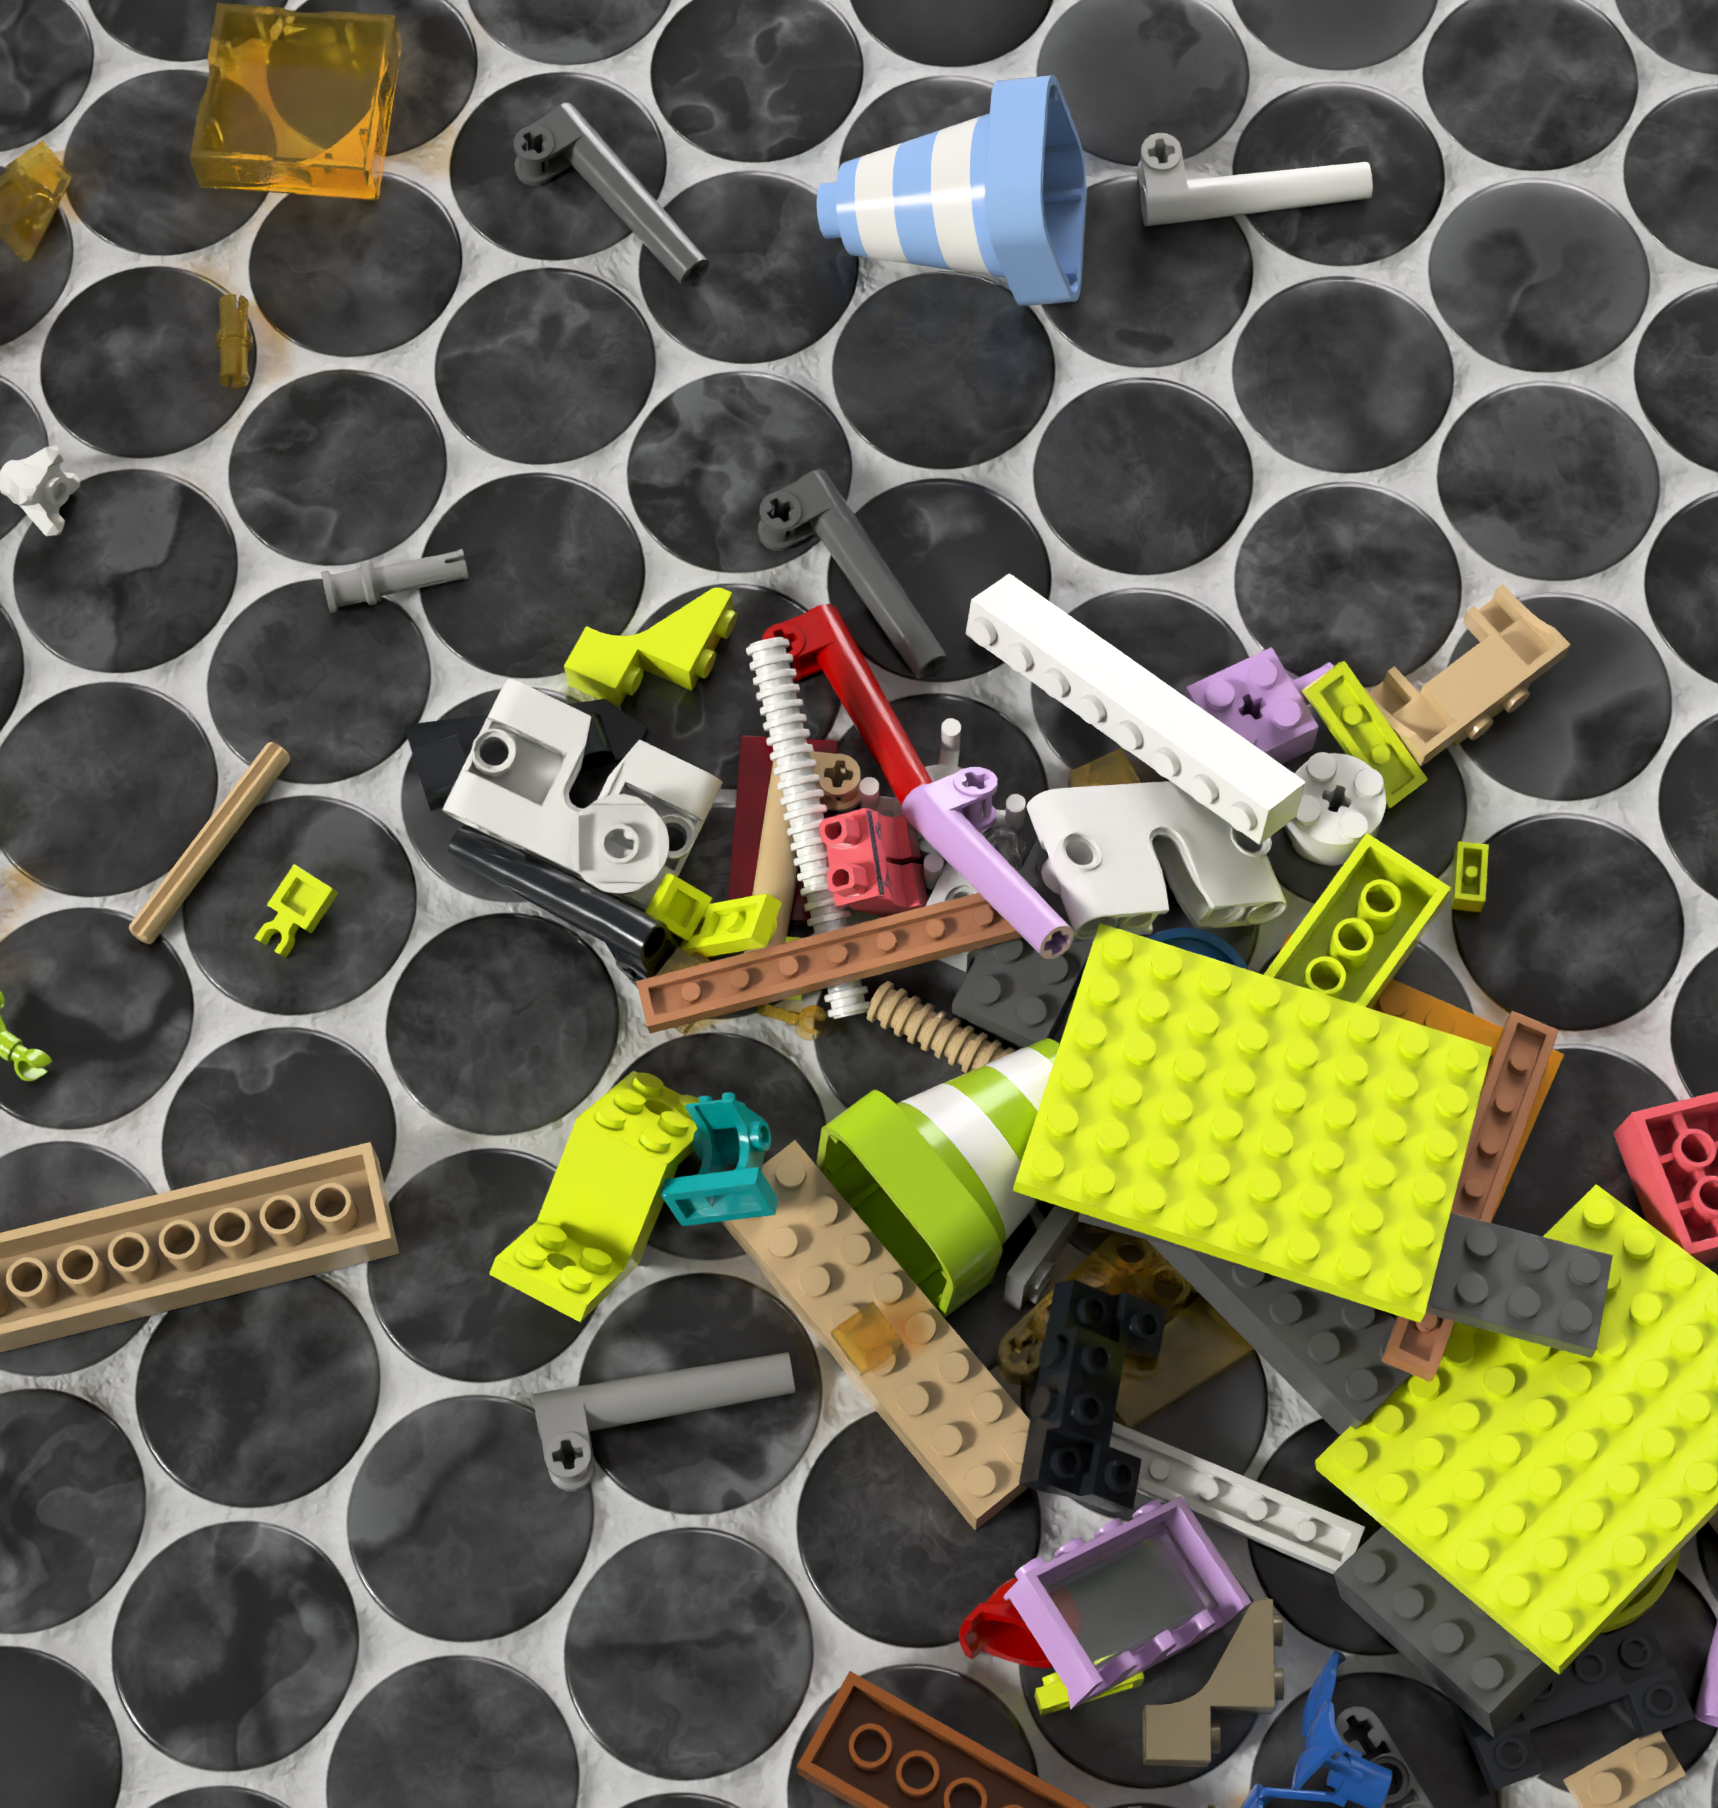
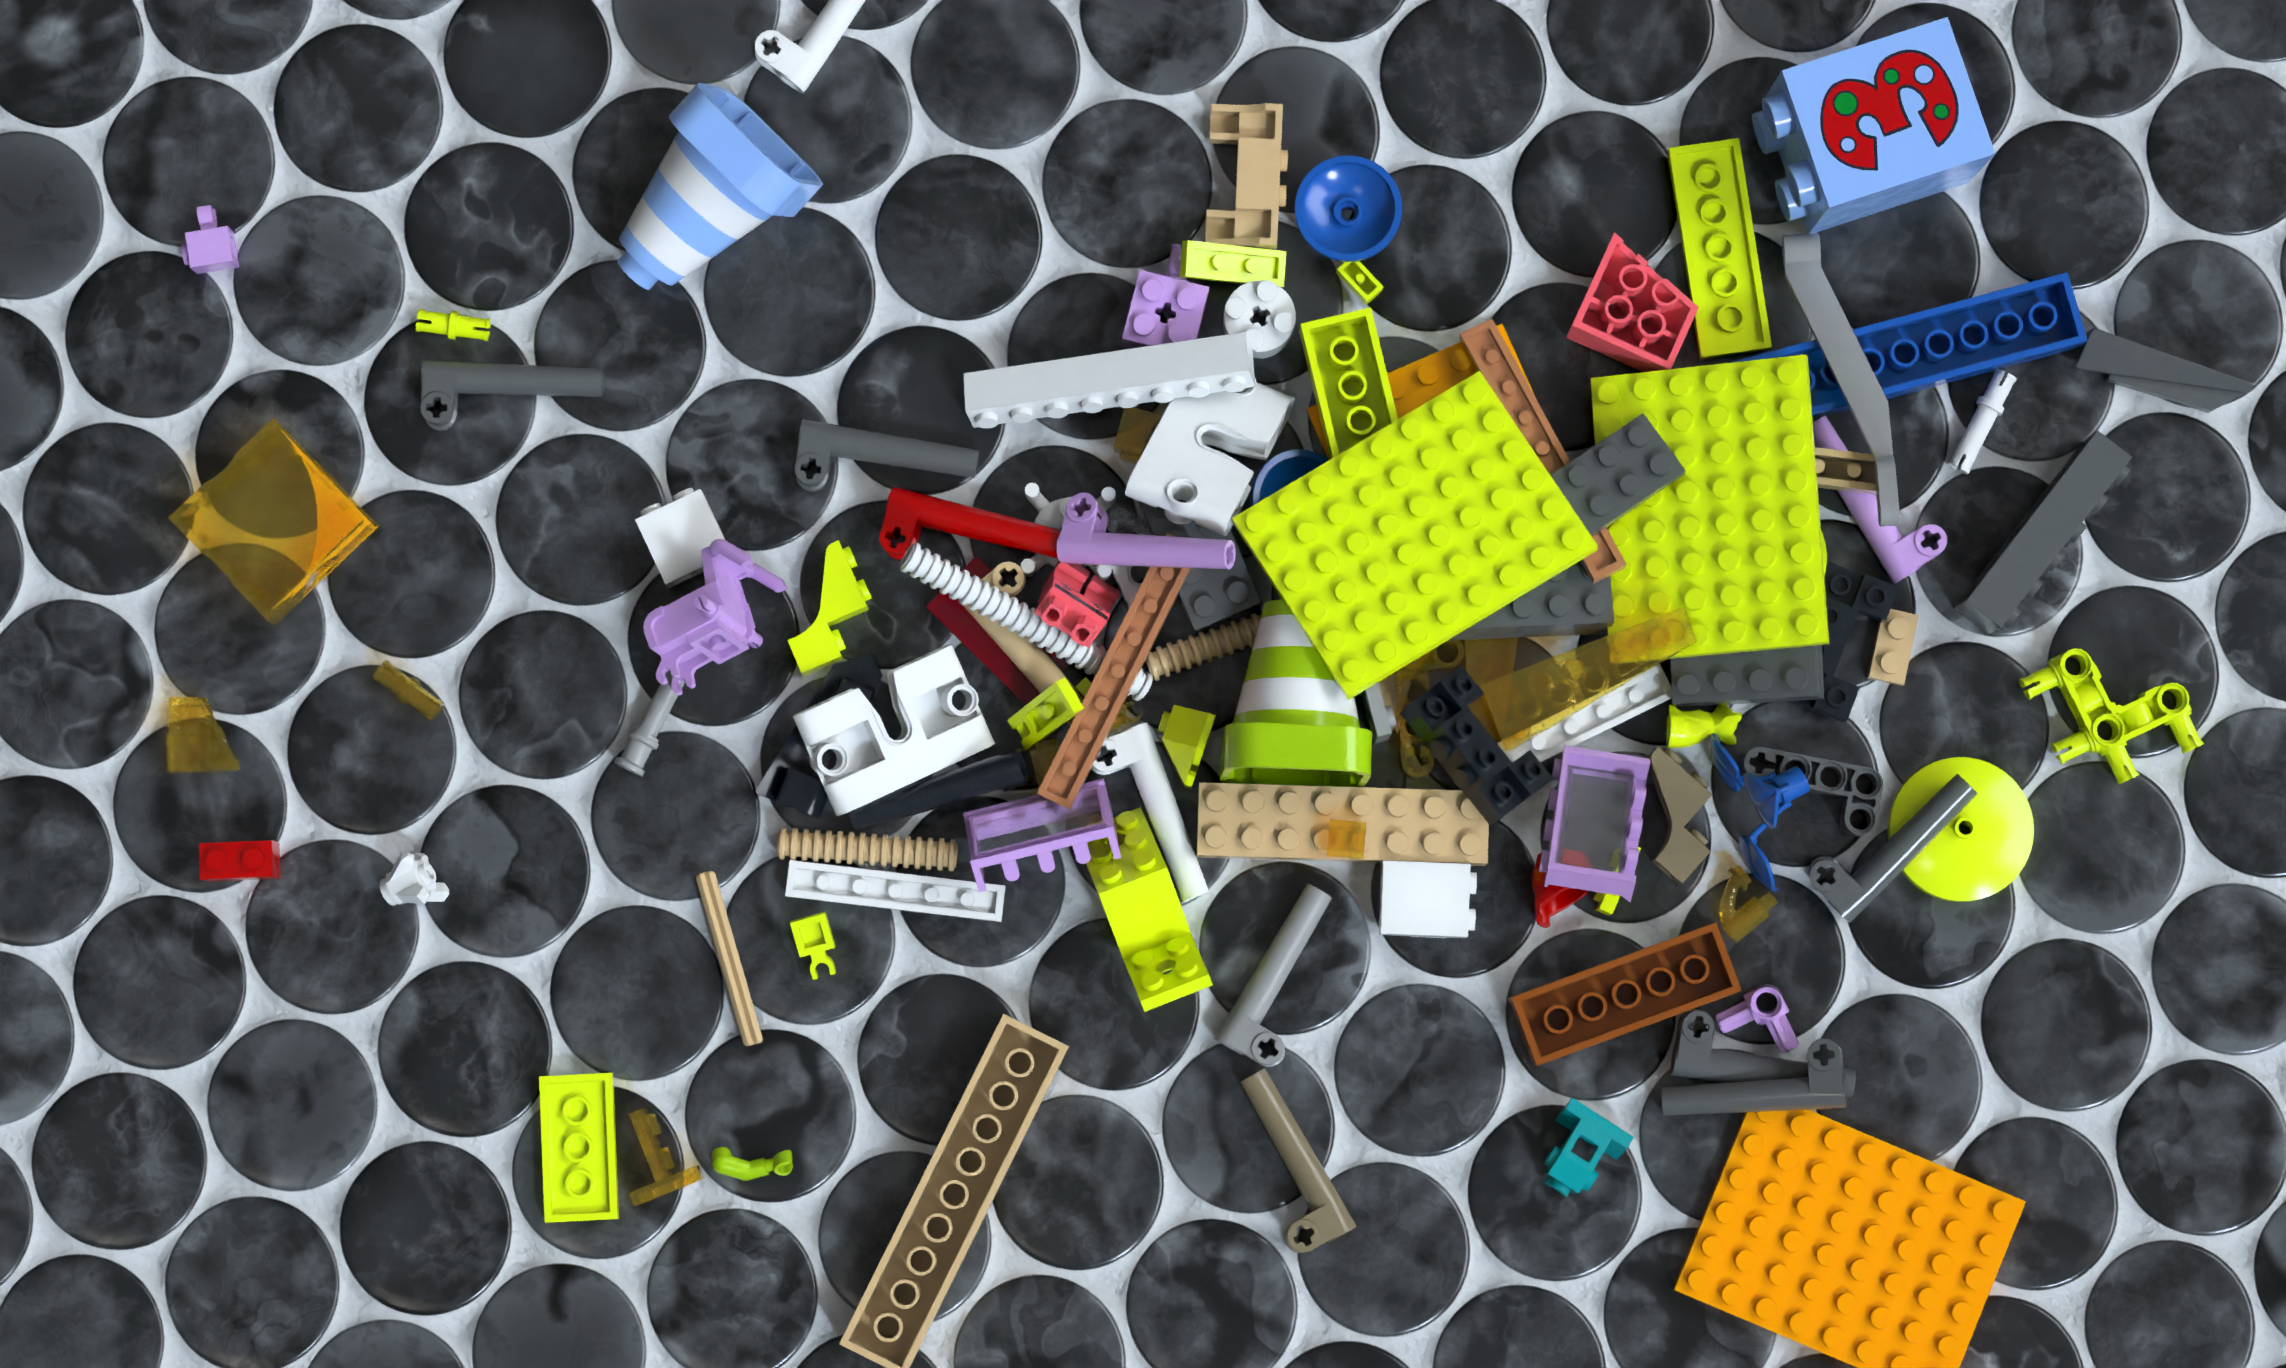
camera: 55 degrees left, 15 degrees up
white plate [569,794,669,894] -> none
neon yellow plate [645,873,712,941] -> none
teal tile [661,1093,779,1226] -> none
none -> neon yellow pin [416,309,491,342]
none -> white brick [635,488,725,588]
none -> lavender piece [643,539,788,695]
none -> tan piece [777,827,958,871]
none -> white plate [785,860,1006,922]
none -> lavender window [963,778,1121,893]
none -> white axle [1091,722,1209,902]
none -> neon yellow slope [1157,705,1216,789]
none -> dark tan axle [1240,1068,1356,1253]
none -> blue dish [1295,156,1402,262]
none -> white brick [1379,861,1477,938]
none -> clear yellow wing [1481,607,1697,752]
none -> neon yellow animal [1666,705,1742,748]

